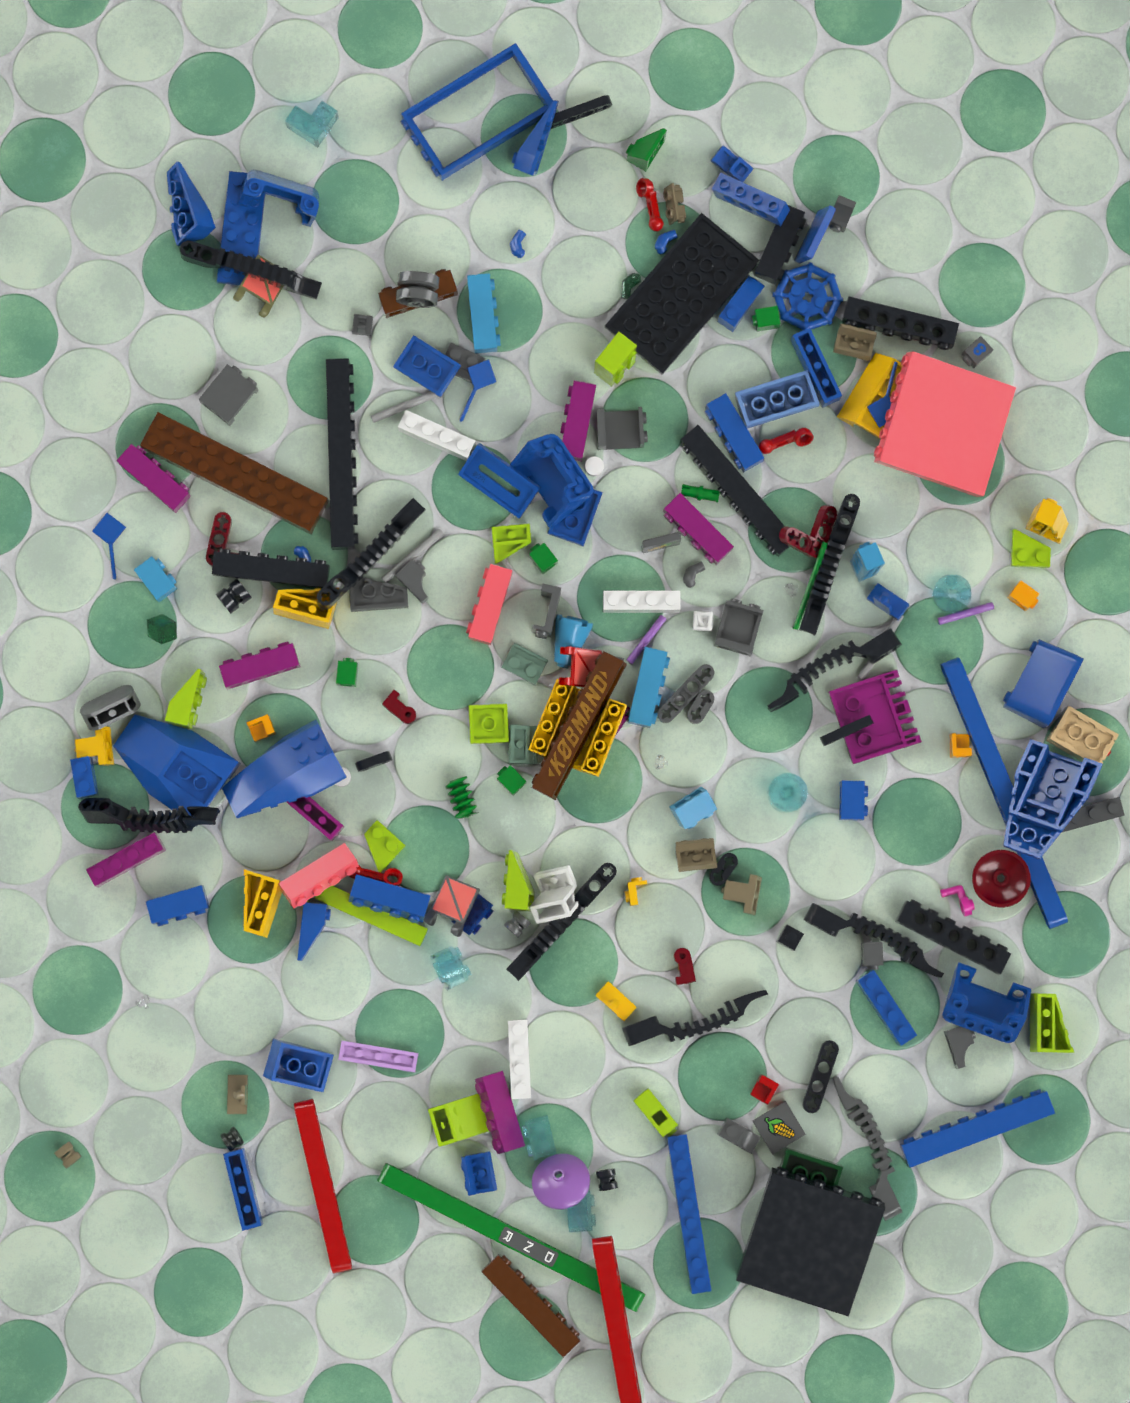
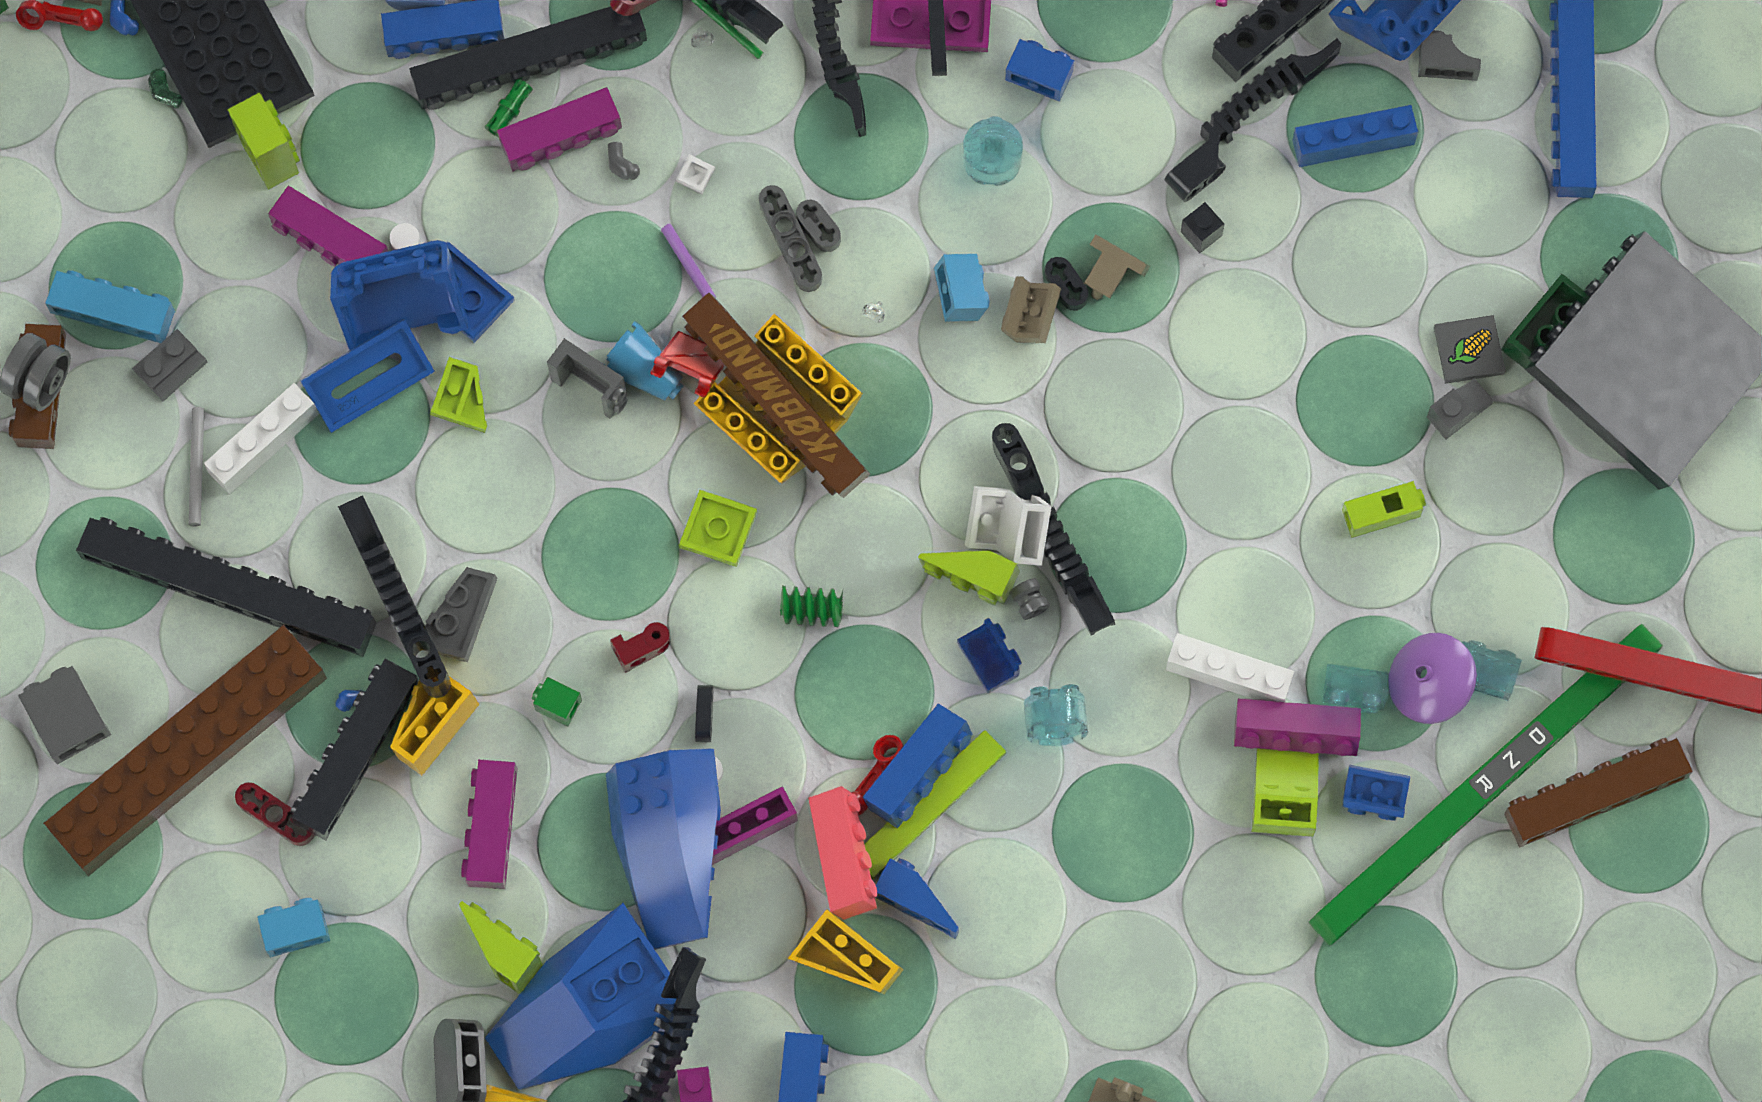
camera: 60 degrees left, 10 degrees down
blue piece [92,513,126,580] -> none
magenta brick [116,444,191,513] -> none
clear green panel [147,614,177,644] -> none
black wheel [216,578,252,614] -> none
light orange panel [246,714,276,742] -> none
blue slope [263,1039,334,1092] -> none
red beam [294,1099,352,1274] -> none
lavender plate [338,1041,419,1072] -> none
dark grey tile [352,314,373,336] -> none
lime wing [364,820,406,873] -> none
light grey bar [381,529,444,583] -> none
blue plate [393,335,461,398] -> none
dark grey arch [396,559,428,604] -> none
flag [424,875,480,937] -> none
blue piece [460,359,497,422] -> none
coral brick [466,564,513,645] -> none
green brick [497,765,527,796] -> none
sand green plate [501,643,548,685] -> none
sand green plate [508,725,538,765] -> none
blue arm [510,229,526,258] -> none
green brick [529,543,558,574] -> none
yellow piece [595,981,637,1021] -> none
dark grey panel [596,407,648,450] -> none
black wheel [596,1168,618,1191] -> none
white brick [603,591,680,613] -> none
black piece [622,990,768,1046] -> none
yellow bracket [625,877,647,906] -> none
dark azure brick [628,647,670,728] -> none
dark grey tile [641,532,681,554] -> none
blue brick [666,1133,711,1294] -> none
dark red leg [674,948,696,986] -> none
dark grey panel [714,599,764,656] -> none
red panel [750,1074,779,1105] -> none
black beam [802,1040,839,1113] -> none
dark grey piece [833,1076,903,1221] -> none
dark grey brick [861,942,884,970] -> none

